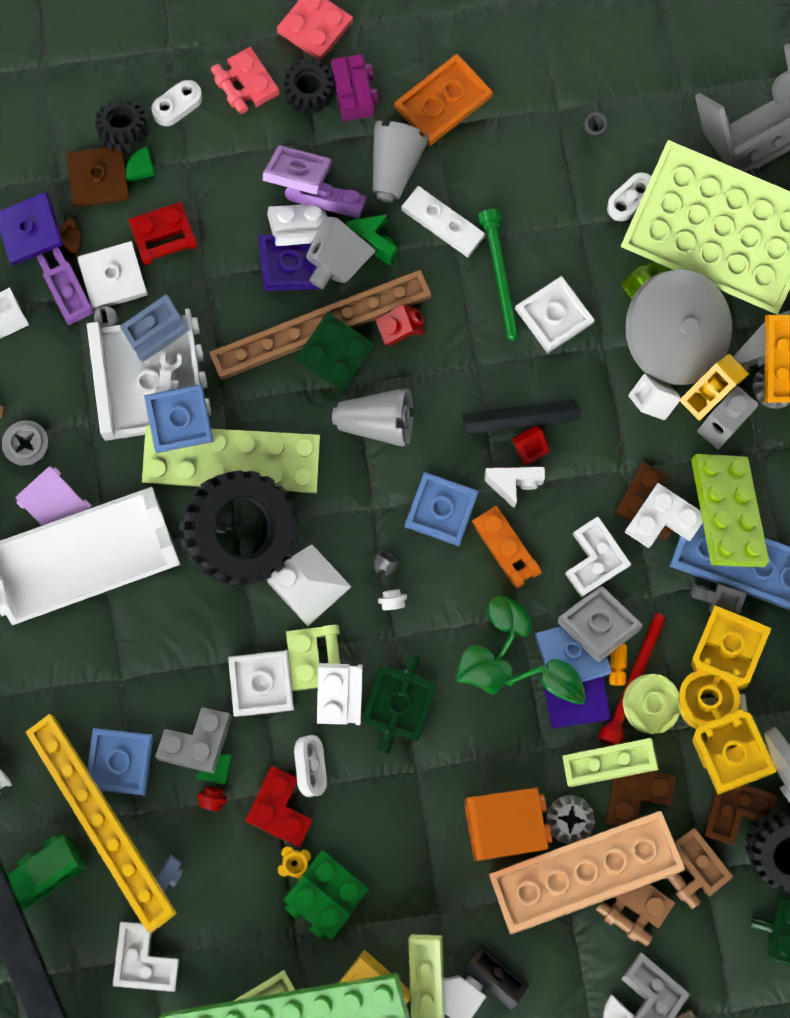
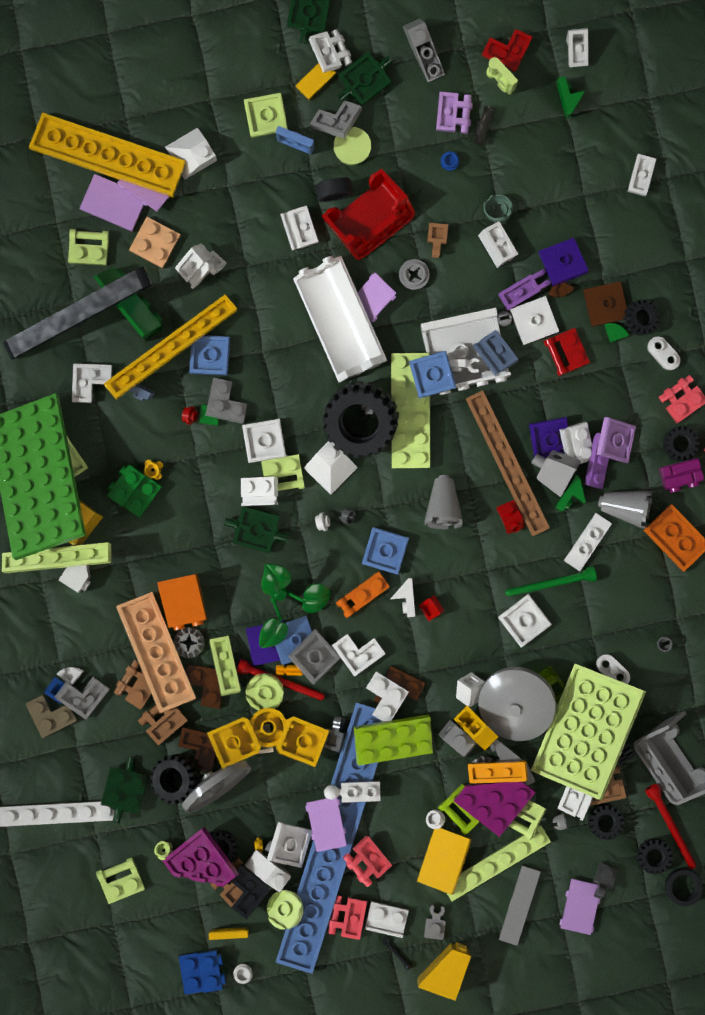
camera: 85 degrees right, 10 degrees up
red plate [245,766,313,848] -> none
white plate [294,735,327,797] -> none
dark green plate [295,312,375,392] -> none
black tile [462,400,581,434] -> none
black plate [463,944,529,1010] -> none

